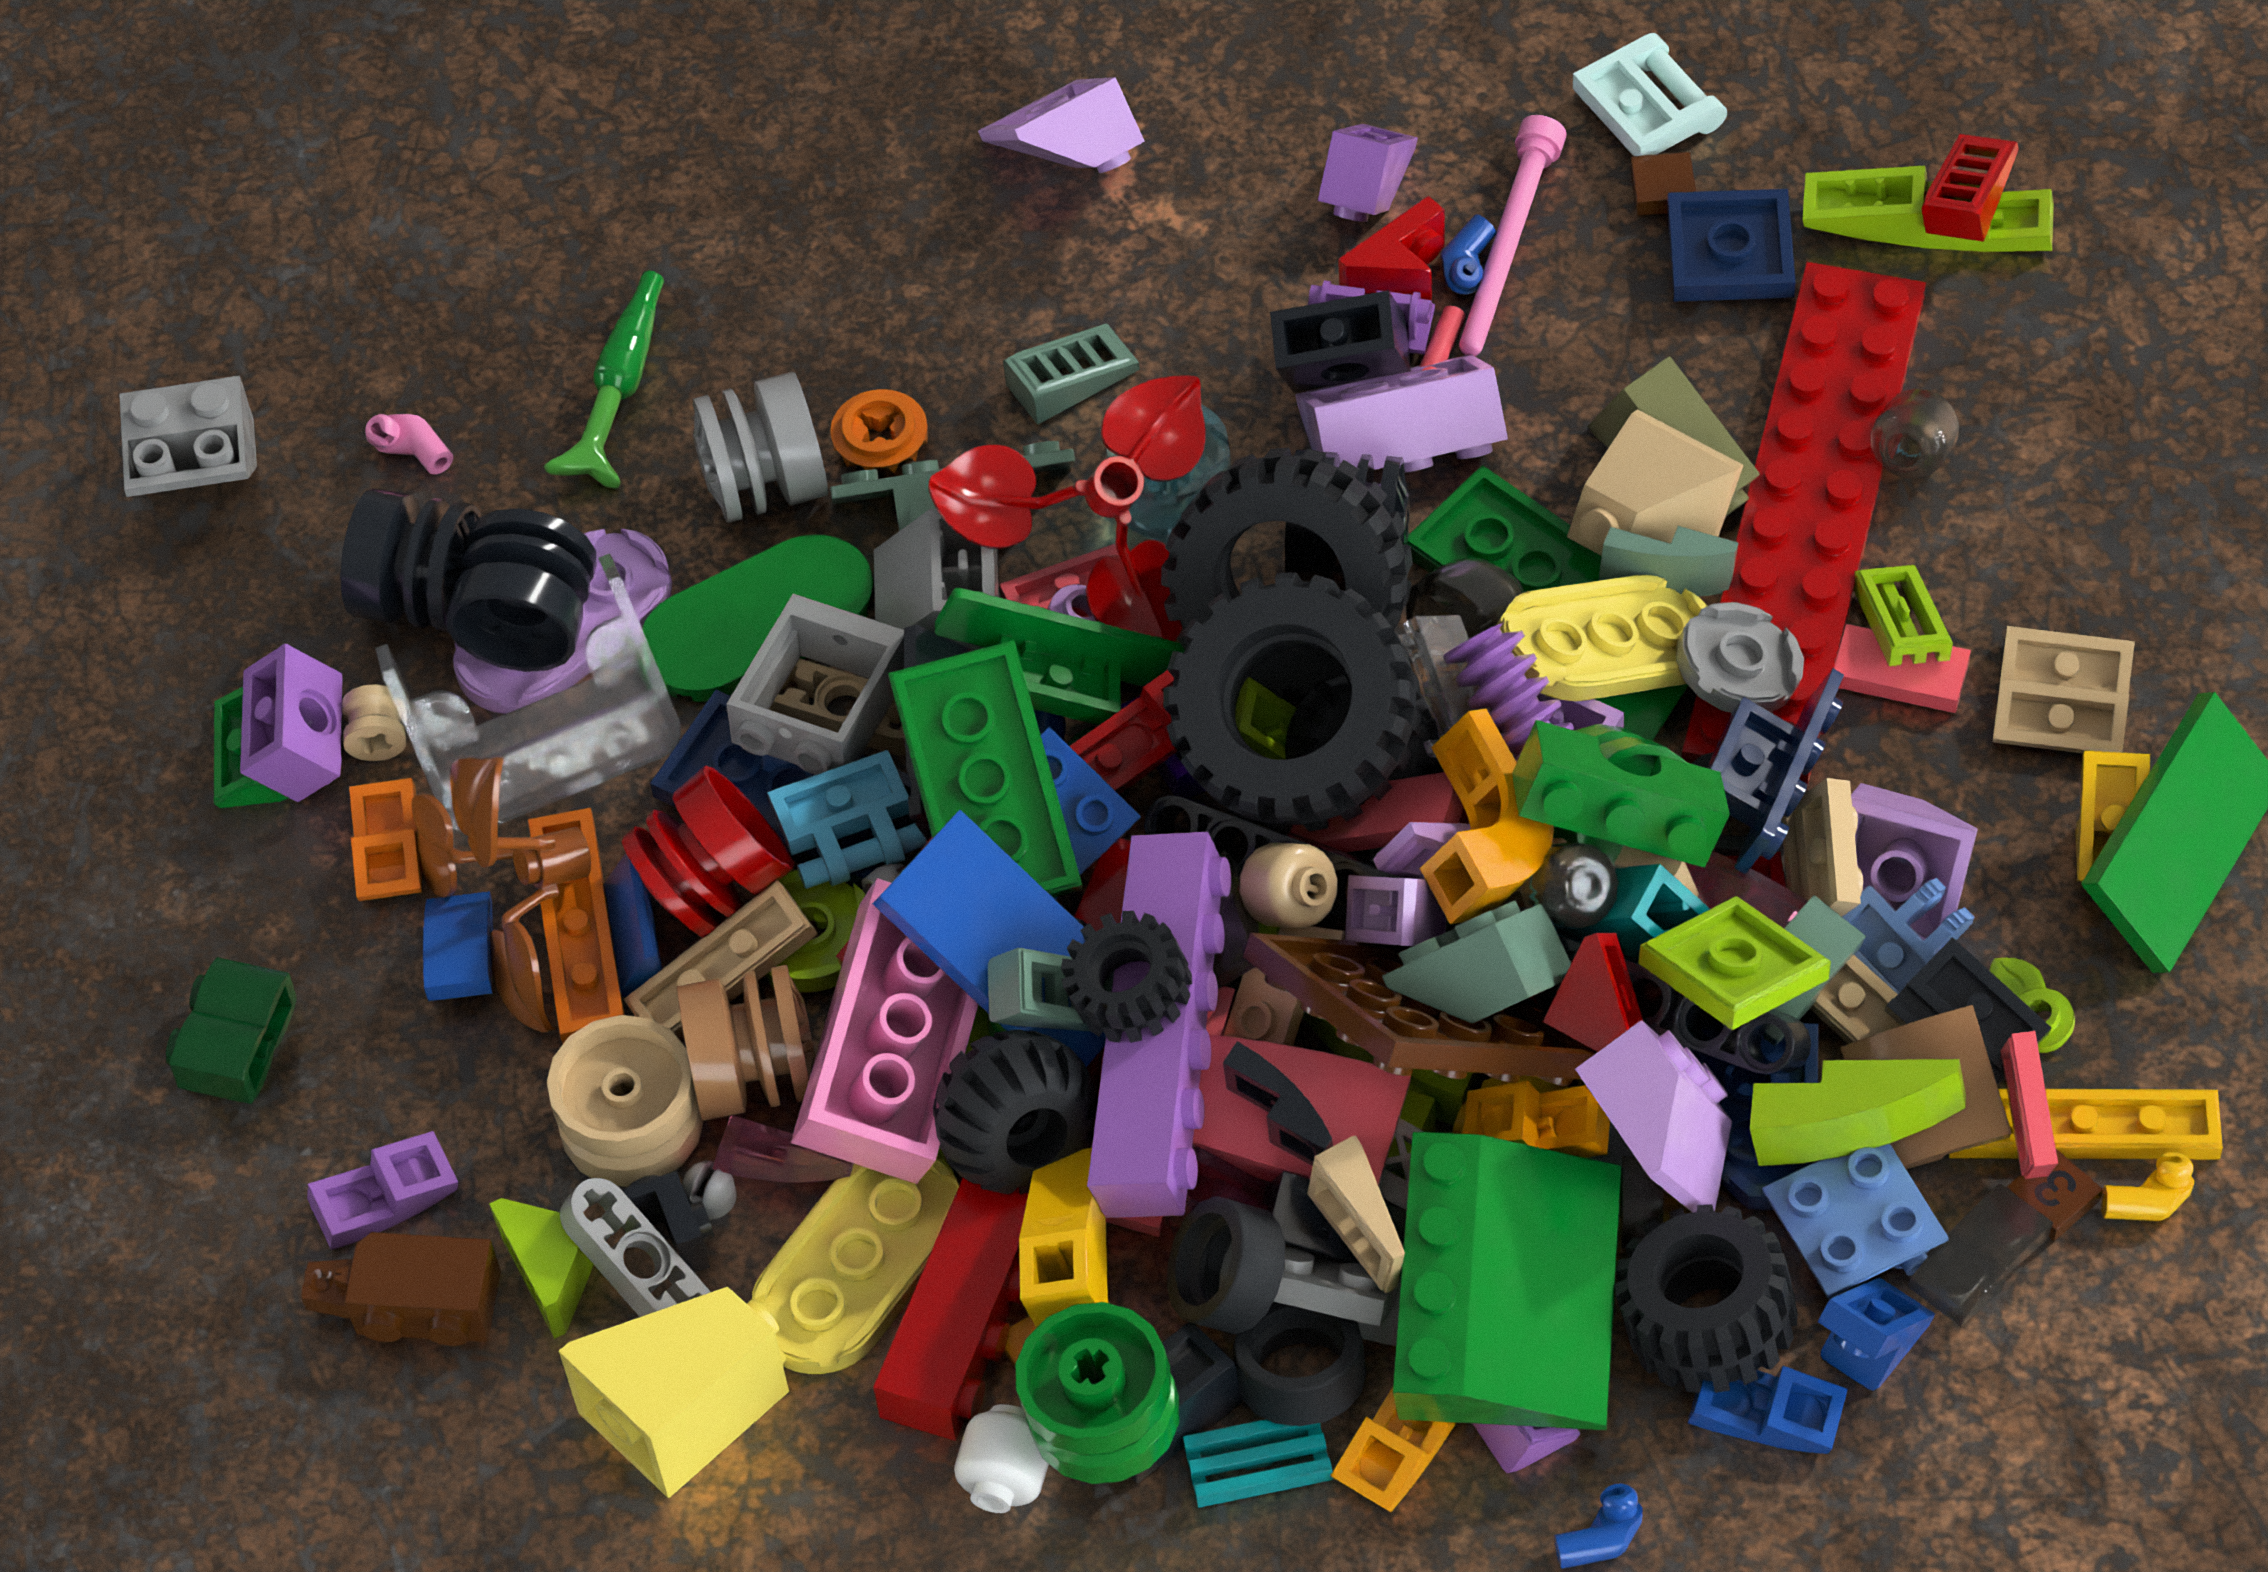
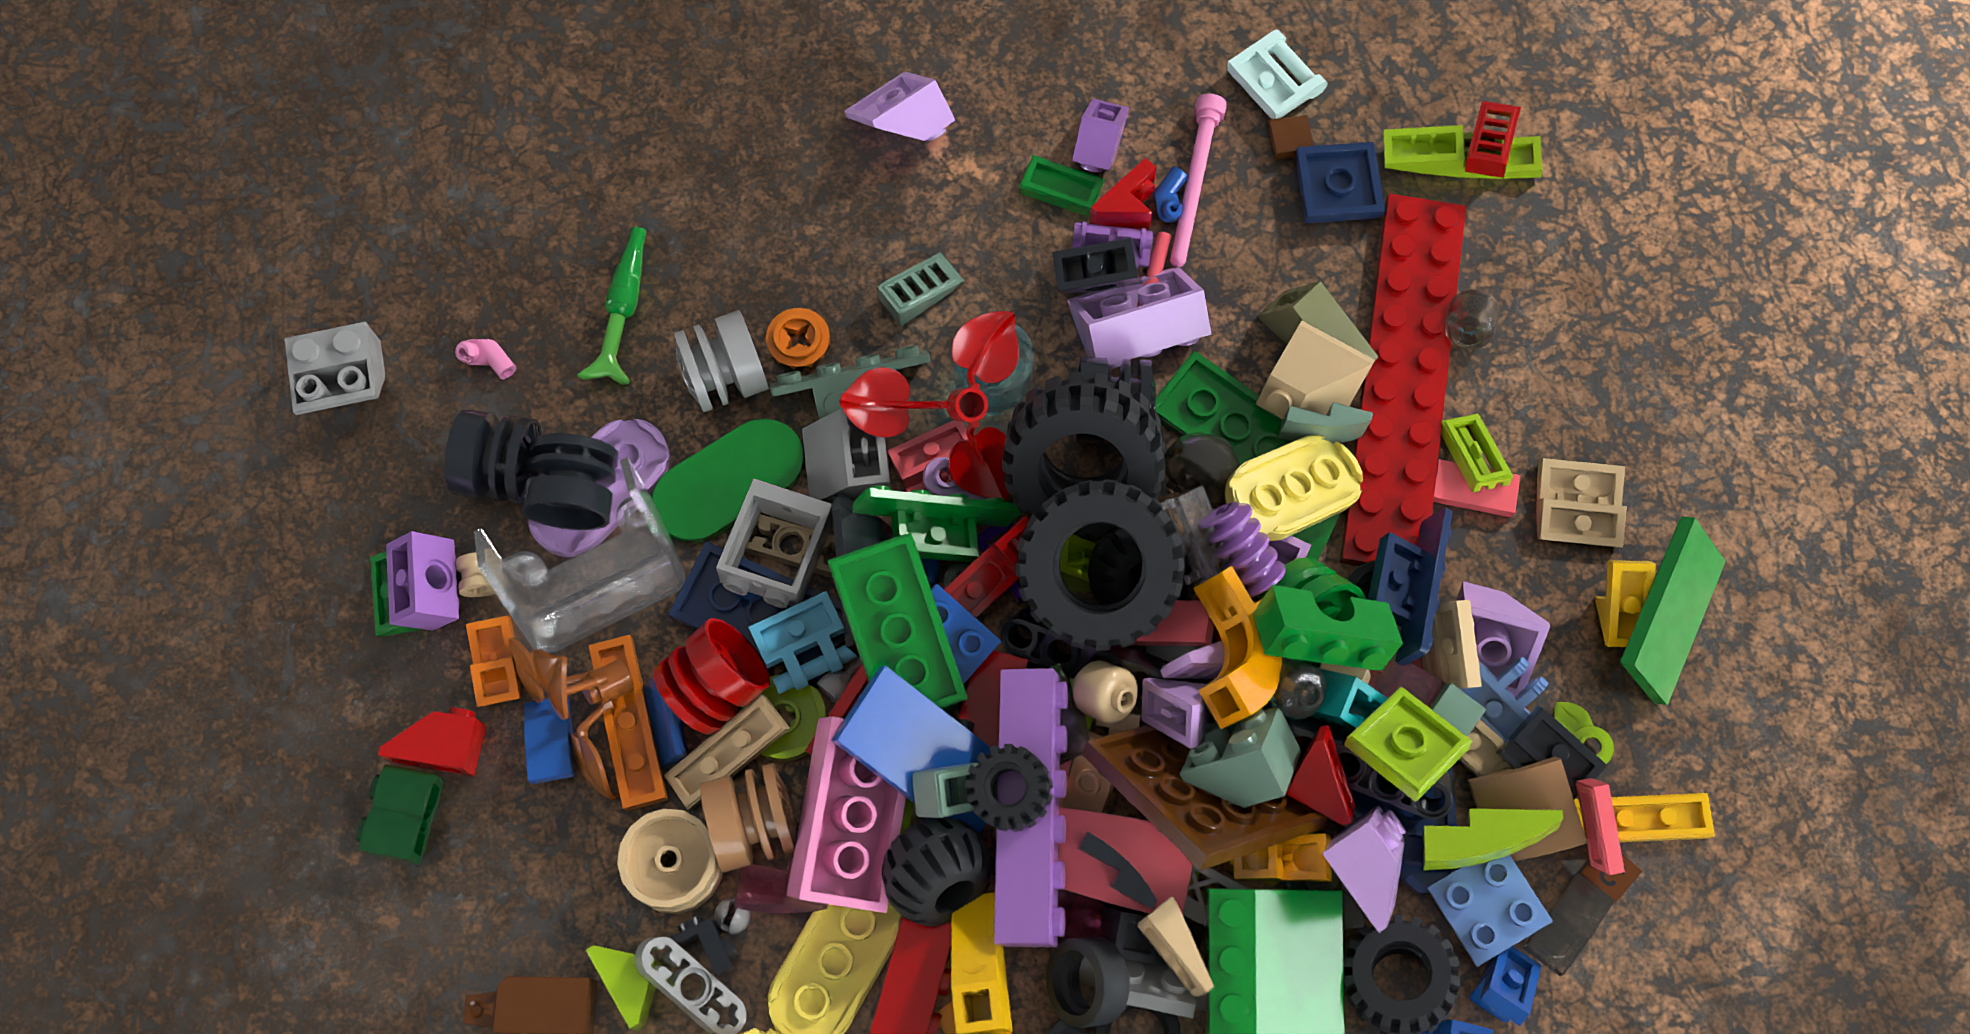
camera: 10 degrees left, 15 degrees up
medium lavender slope [307,1131,458,1250] -> none
light grey tile [1676,602,1804,713] -> none
yellow arm [2101,1152,2194,1221] -> none
none -> red slope [378,707,487,777]
none -> green tile [1019,155,1105,217]

